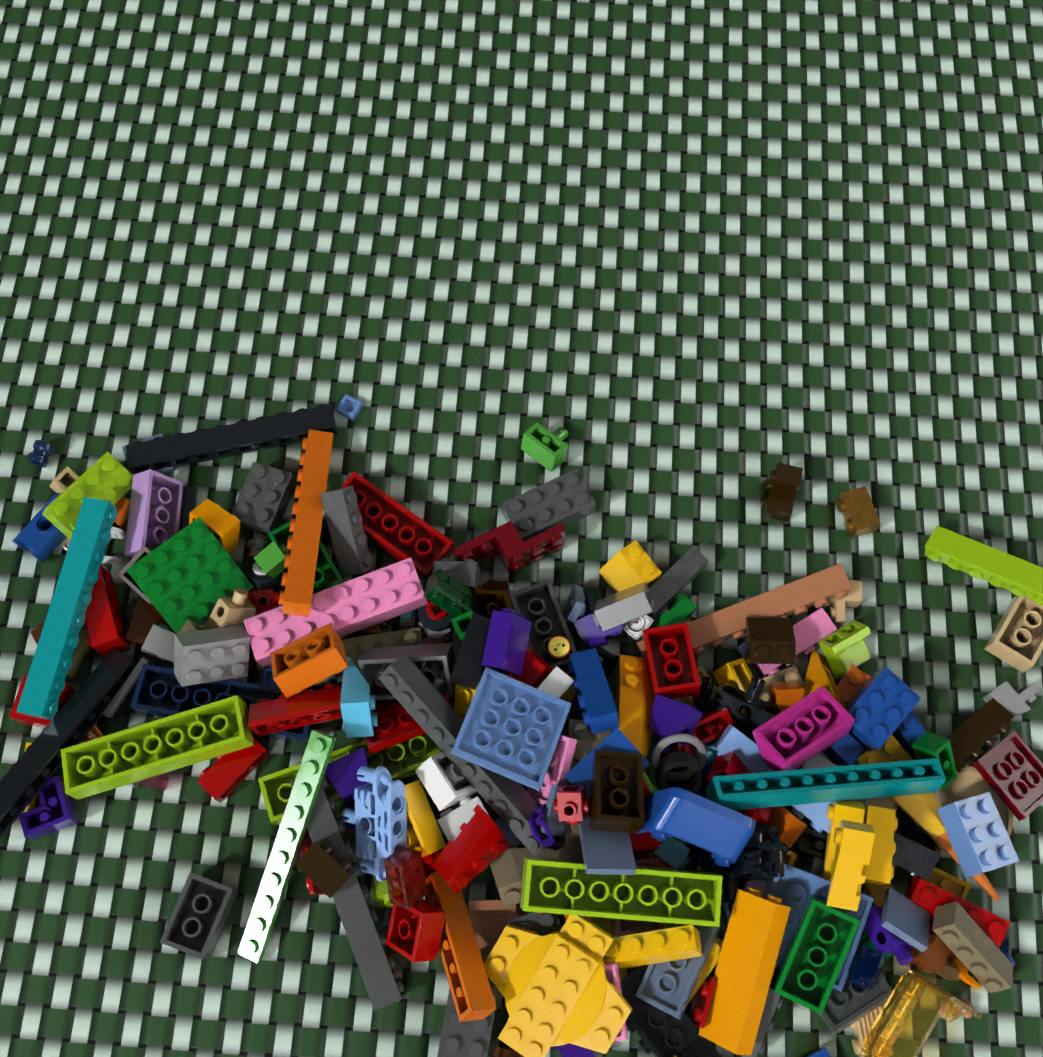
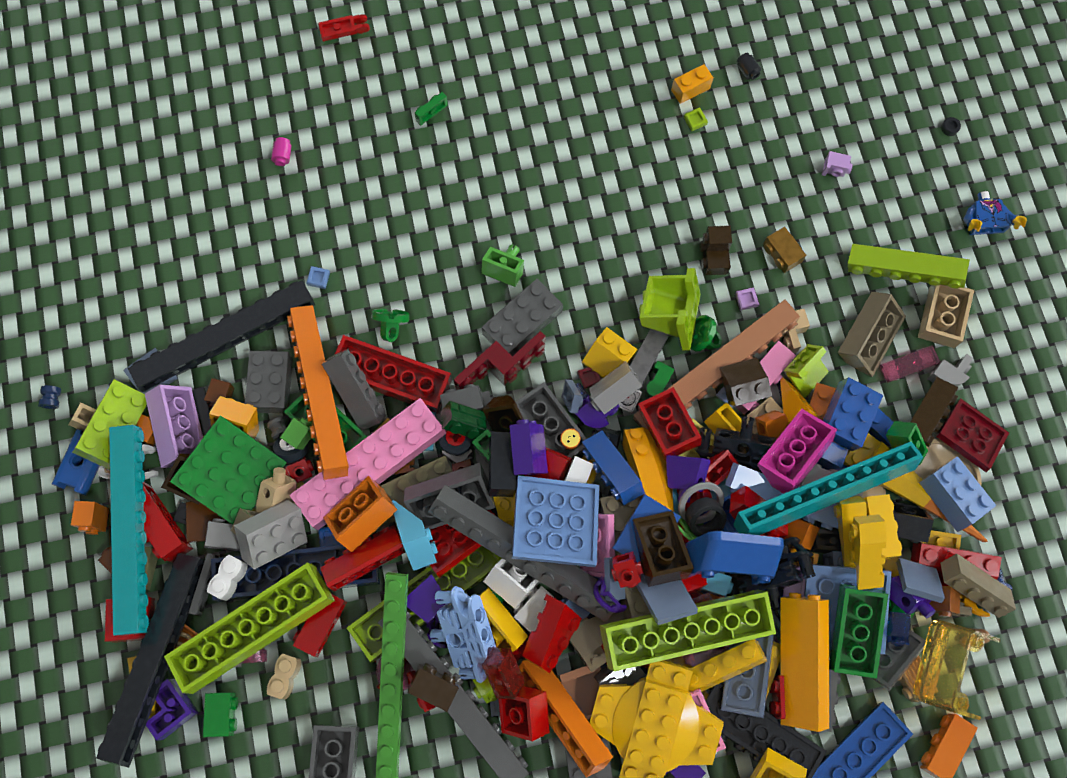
camera: 20 degrees left, 5 degrees up
none -> orange brick [71,501,109,535]
none -> green brick [203,693,238,737]
none -> reddish brown brick [204,378,235,408]
none -> white brick [207,555,248,601]
none -> tan brick [267,654,301,699]
none -> dark pink brick [271,137,292,166]
none -> red hinge [318,14,370,41]
none -> green tile [371,309,410,342]
none -> green plate [415,92,448,126]
none -> dark red tile [577,367,601,389]
none -> lime windscreen [639,268,701,350]
none -> light orange brick [671,64,714,104]
none -> lime tile [684,108,708,132]
none -> green tile [690,315,722,352]
none -> lavender tile [735,288,759,311]
none -> black brick [737,53,762,80]
none -> lavender brick [822,151,852,177]
none -> dark tan slope [838,292,906,377]
none -> clear pink tile [880,346,940,383]

